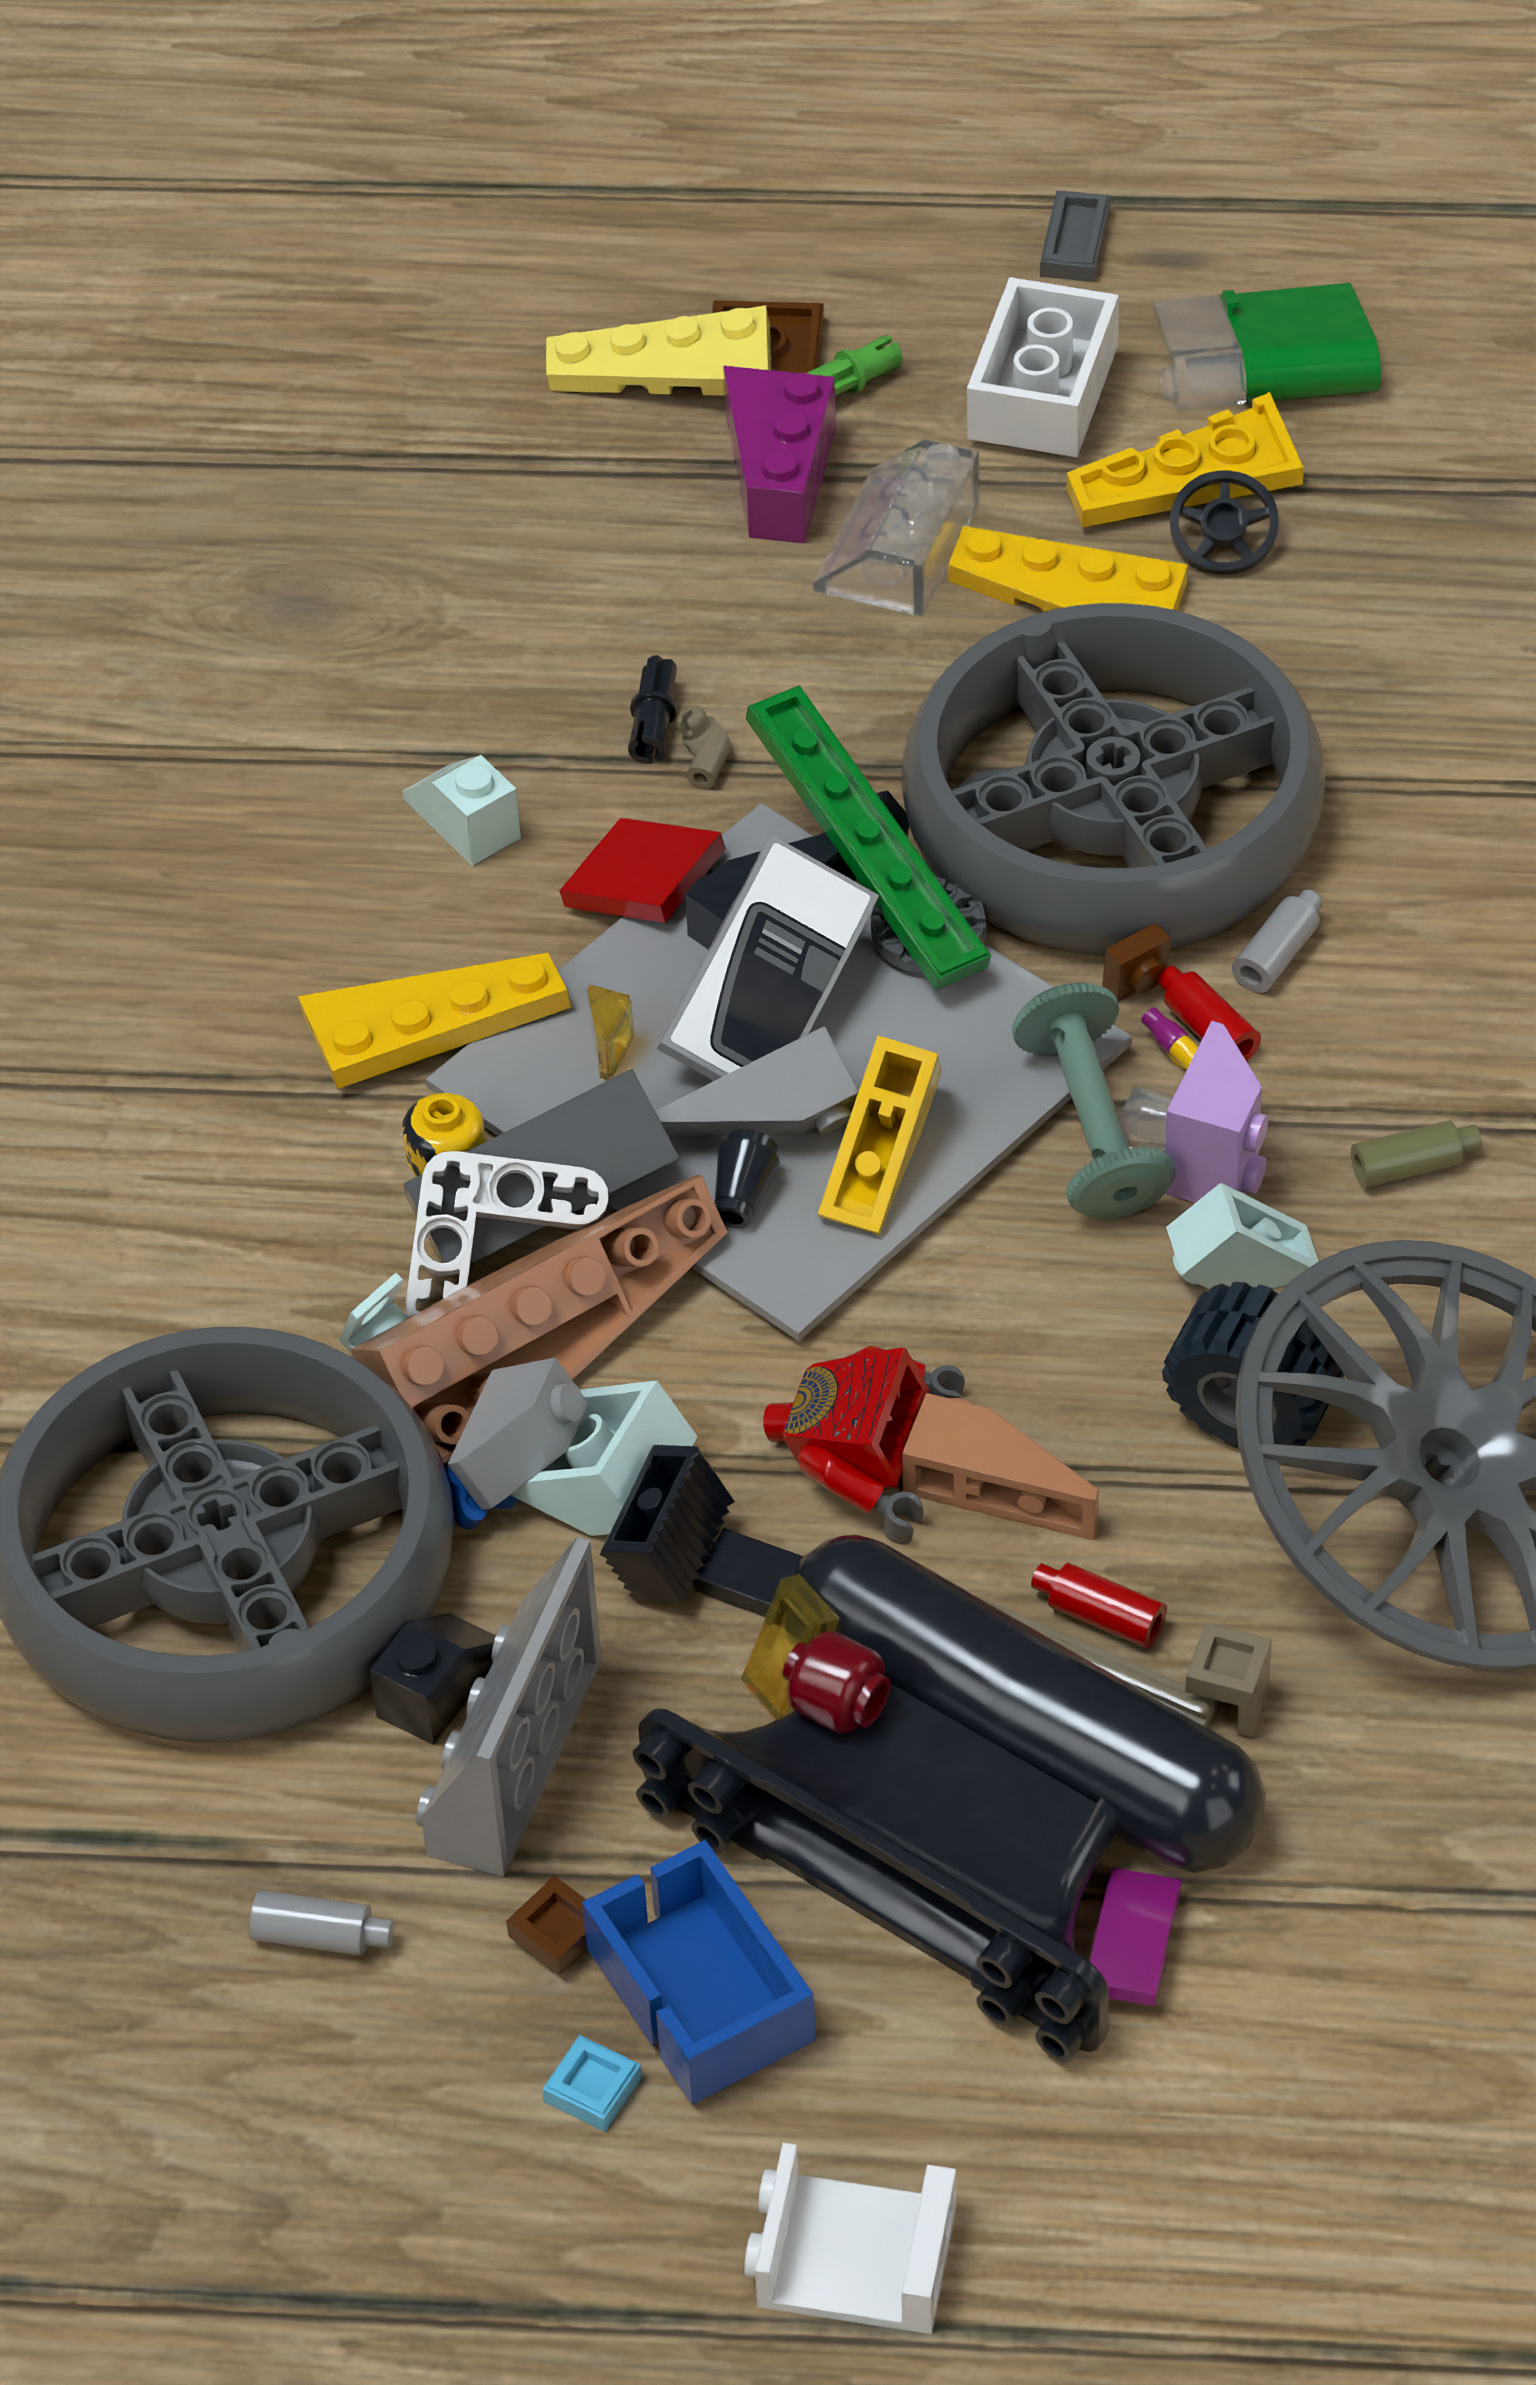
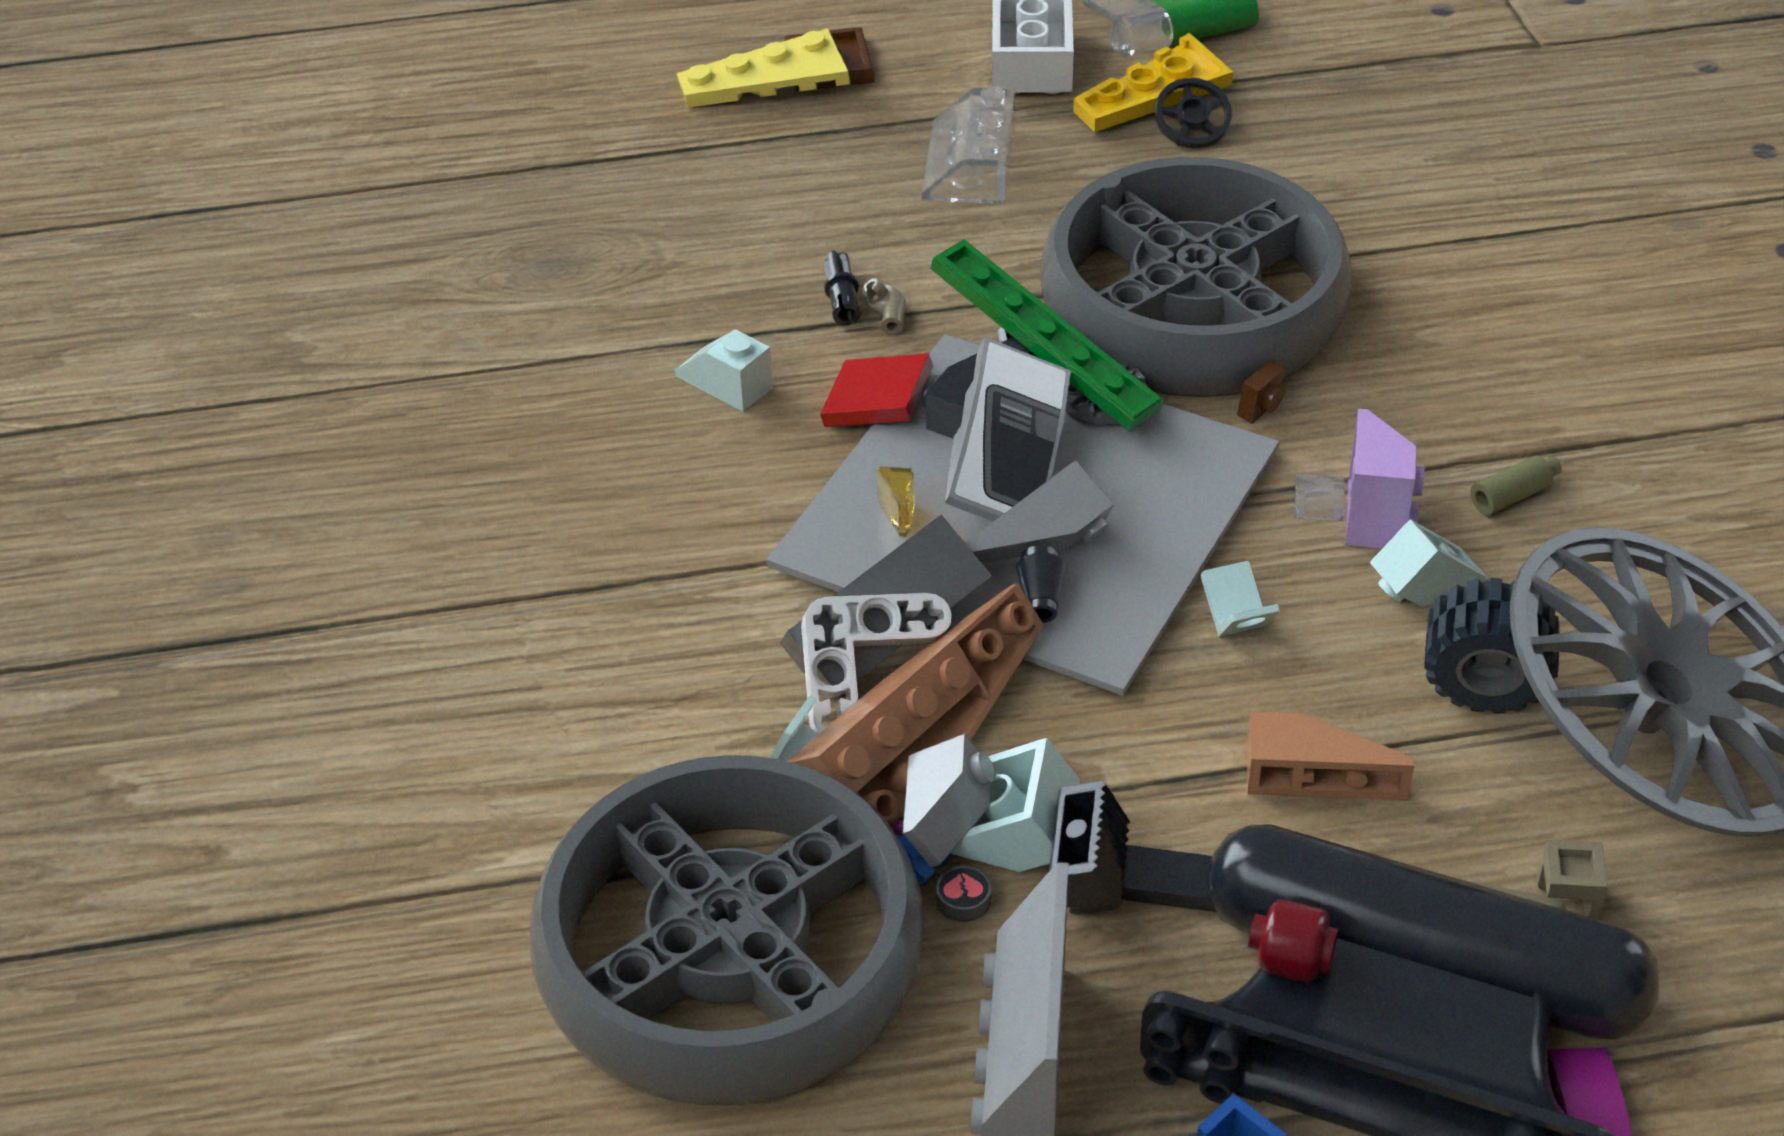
camera: 15 degrees left, 5 degrees down
yellow wing [298,953,571,1089] -> none
black slope [370,1613,496,1745] -> none
yellow head [402,1093,486,1177] -> none
magenta wedge [723,365,836,544] -> none
clear yellow tile [741,1574,840,1720] -> none
red torso [763,1346,965,1544] -> none
bright green axle [807,335,903,396] -> none
yellow slope [818,1035,942,1235] -> none
yellow wing [948,526,1188,612] -> none
sand green hose [1012,983,1176,1219] -> none
red cylinder [1031,1562,1167,1649] -> none
magenta piece [1141,1007,1198,1070] -> none
red cylinder [1157,966,1261,1061] -> none
light grey cylinder [1232,890,1323,993] -> none
none -> tile [936,866,991,922]
none -> light aqua bracket [1200,561,1280,637]

